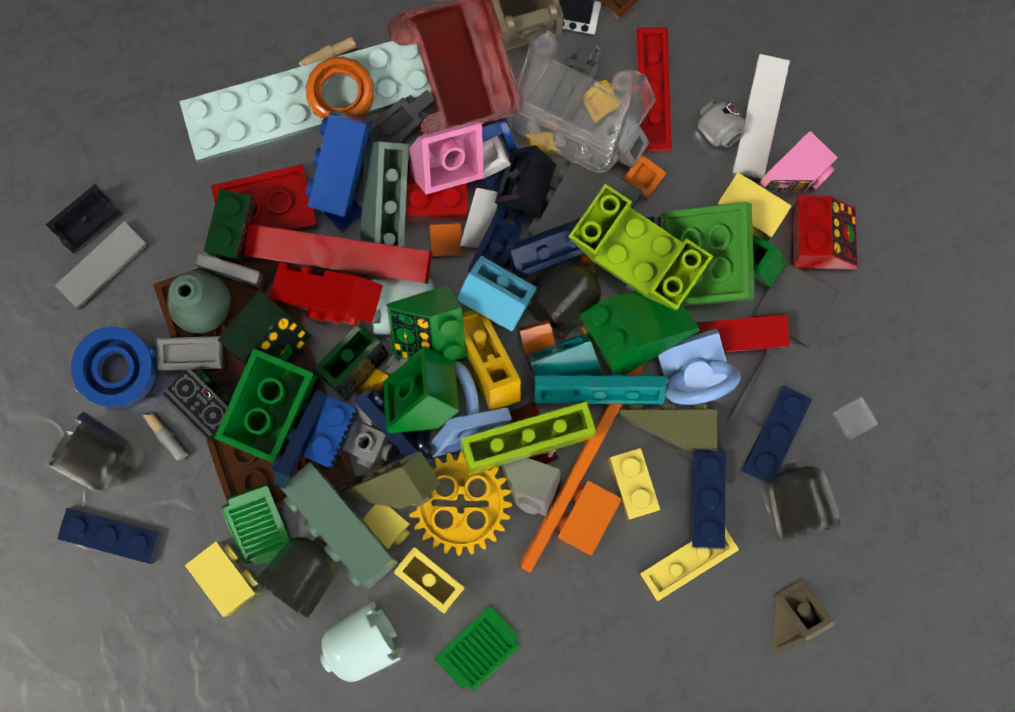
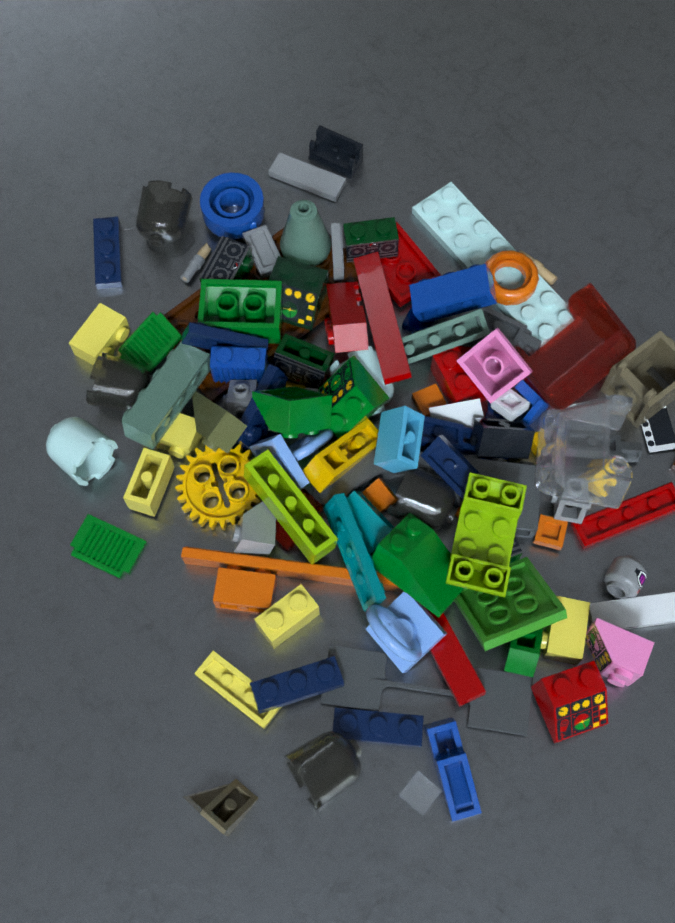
camera: 70 degrees right, 15 degrees down
olive slope [620,404,718,452] -> none
none -> blue slope [423,717,482,822]

